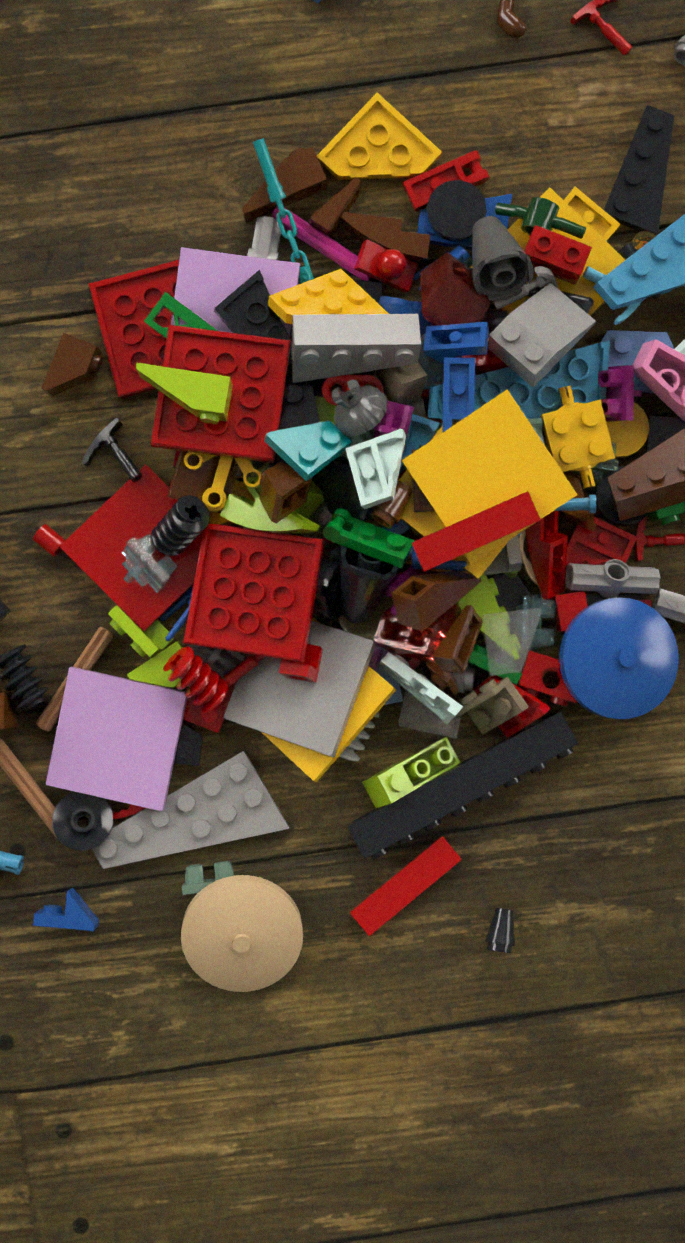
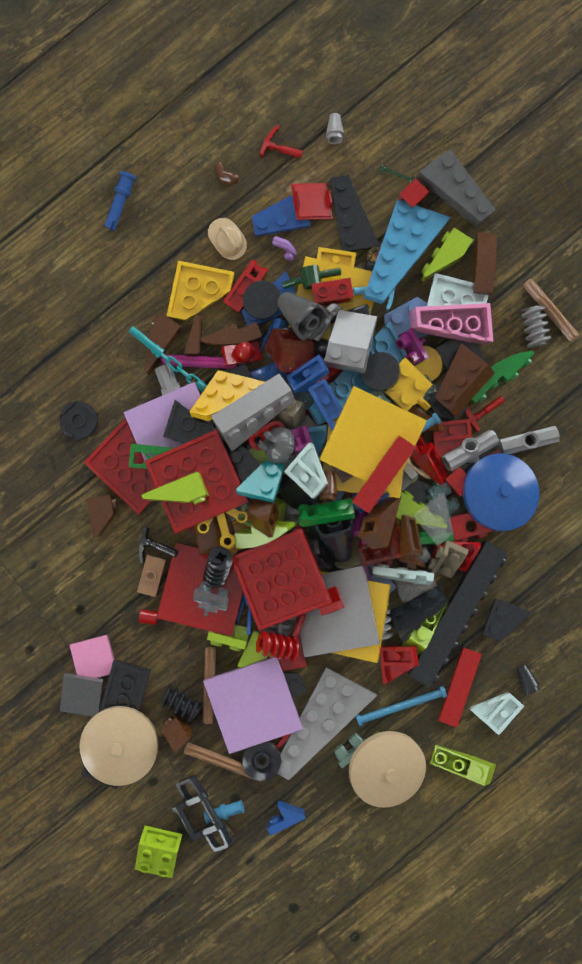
camera: 30 degrees left, 0 degrees up
none -> black tile [59,402,98,440]
none -> medium nougat plate [137,555,166,597]
none -> tan piece [208,218,247,260]
none -> blue wing [252,195,311,237]
none -> medium lavender arm [272,236,297,261]
none -> red piece [291,183,333,220]
none -> dark azure bar [356,686,447,727]
none -> black tile [361,352,401,391]
none -> red wing [380,645,418,684]
none -> black wing [389,585,448,643]
none -> lime slope [430,745,496,786]
none -> light aqua wing [470,692,524,735]
none -> black wing [481,598,530,641]

